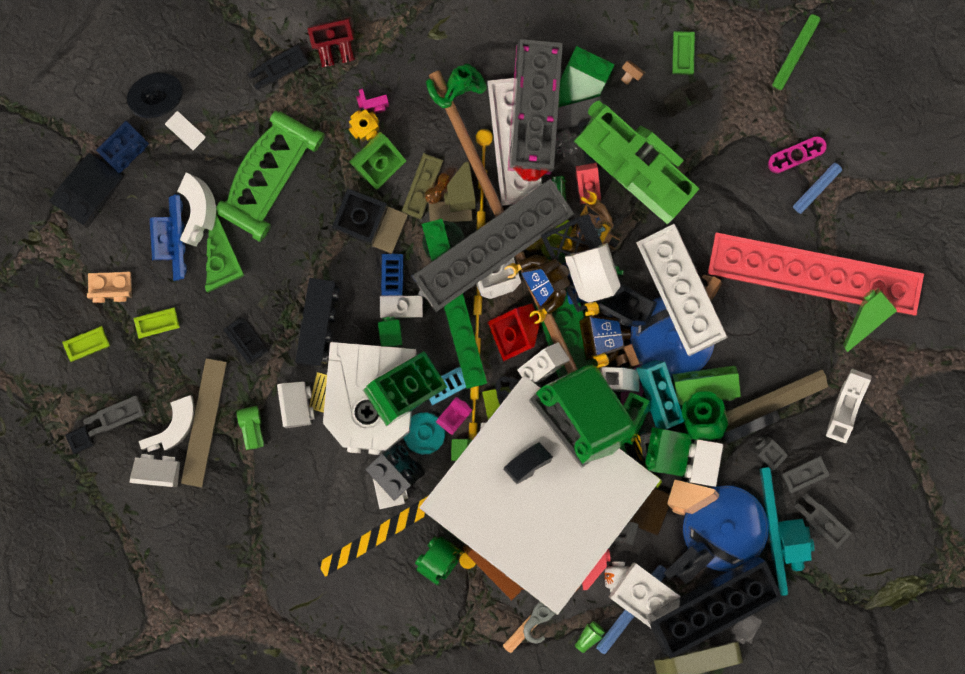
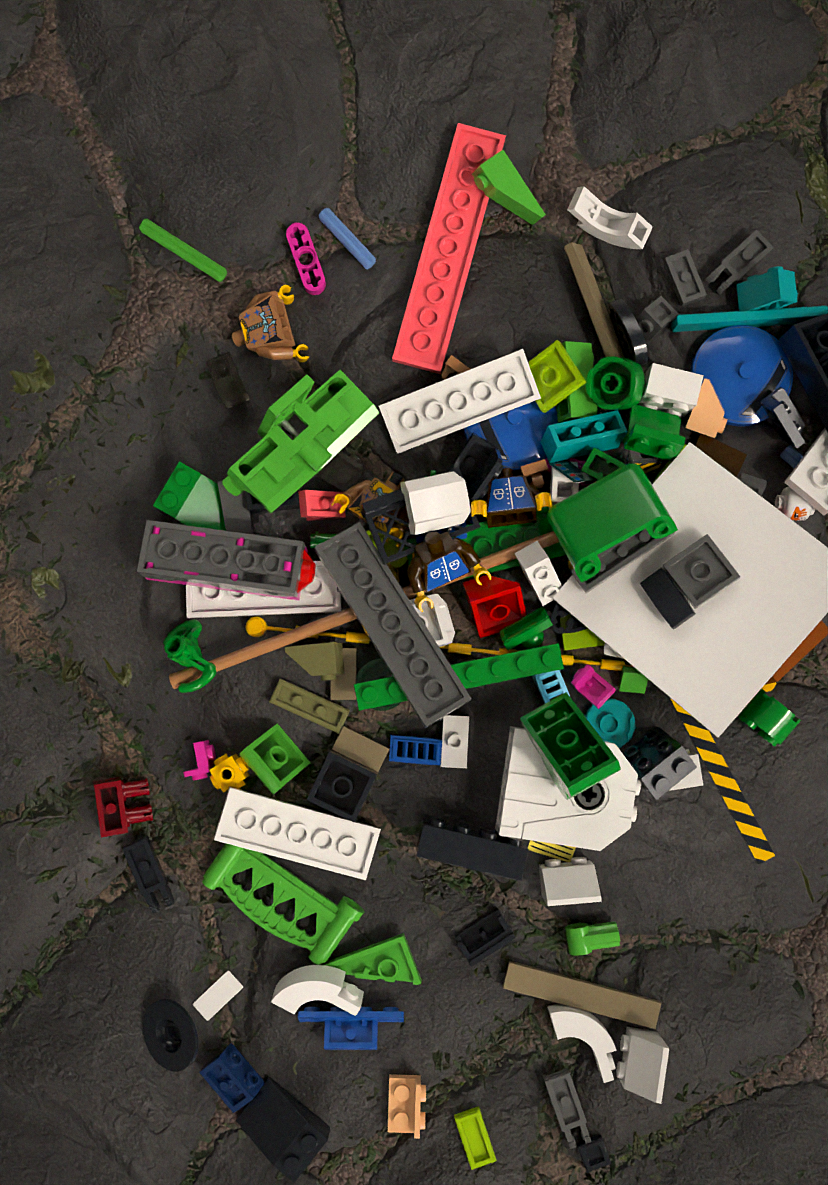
camera: 90 degrees left, 0 degrees up
lime tile [133,307,180,339] -> none
green brick [378,317,403,347] -> none
clear orange arm [425,173,450,204] -> none
medium nougat tile [621,60,646,85] -> none
bright green tile [672,31,695,75] -> none
none -> white plate [214,787,381,880]
none -> medium nougat torso [232,285,309,362]
none -> green tile [499,606,553,650]
none -> lime tile [528,340,586,413]
none -> black sticker [549,460,594,483]
none -> dark grey plate [663,534,741,609]

